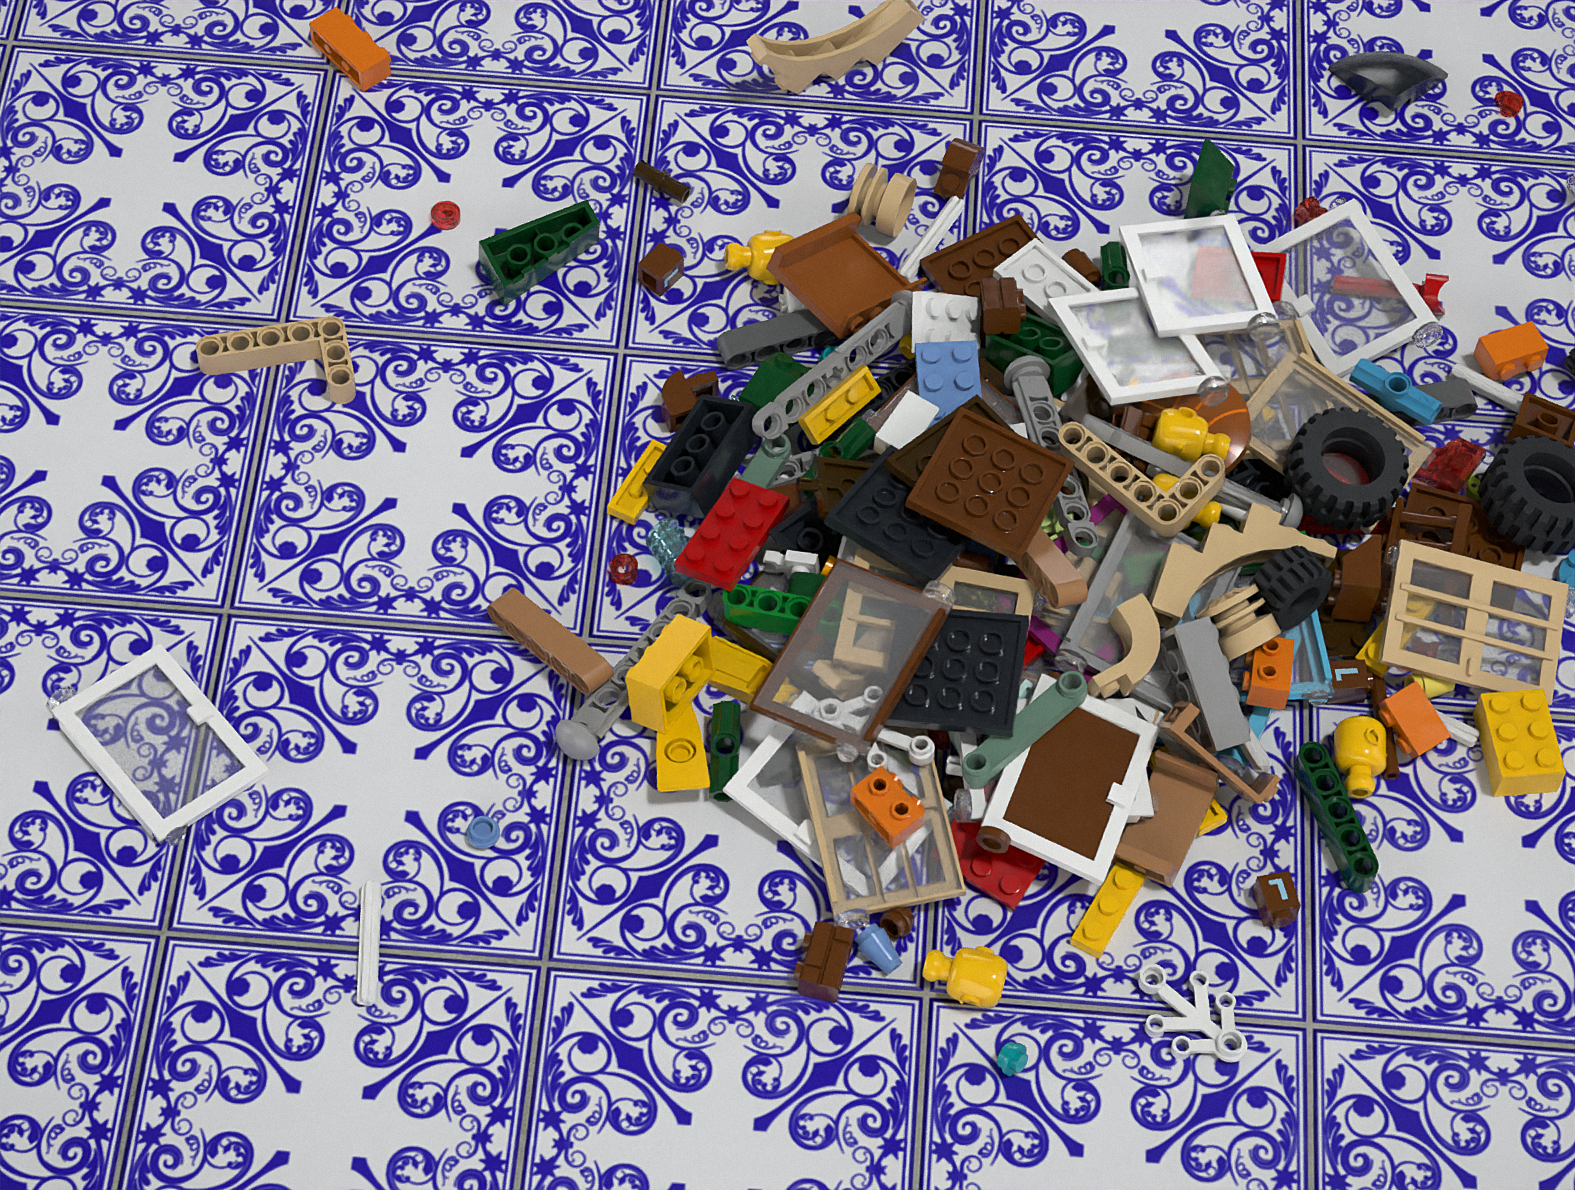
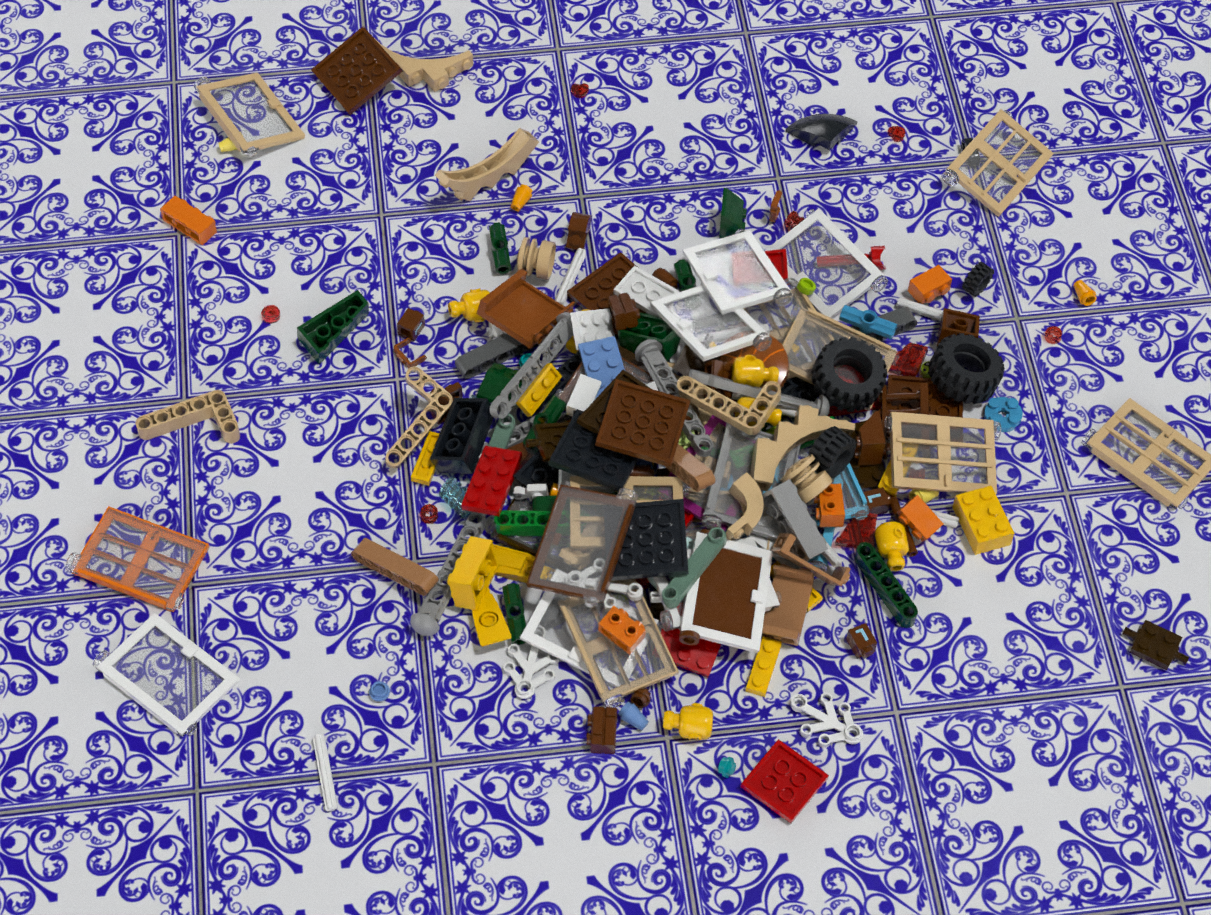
camera: 10 degrees left, 0 degrees up
dark brown pin [633,160,692,204] -> none
none -> clear door [65,506,210,613]
none -> tan beam [385,366,452,469]
none -> dark orange piece [394,338,427,368]
none -> dark green piece [489,222,511,275]
none -> white plant [503,626,559,699]
none -> light orange cone [510,184,533,212]
none -> red plate [741,739,829,824]
none -> dark orange piece [769,190,782,222]
none -> lime tile [797,278,816,295]
none -> clear red wing [835,513,877,549]

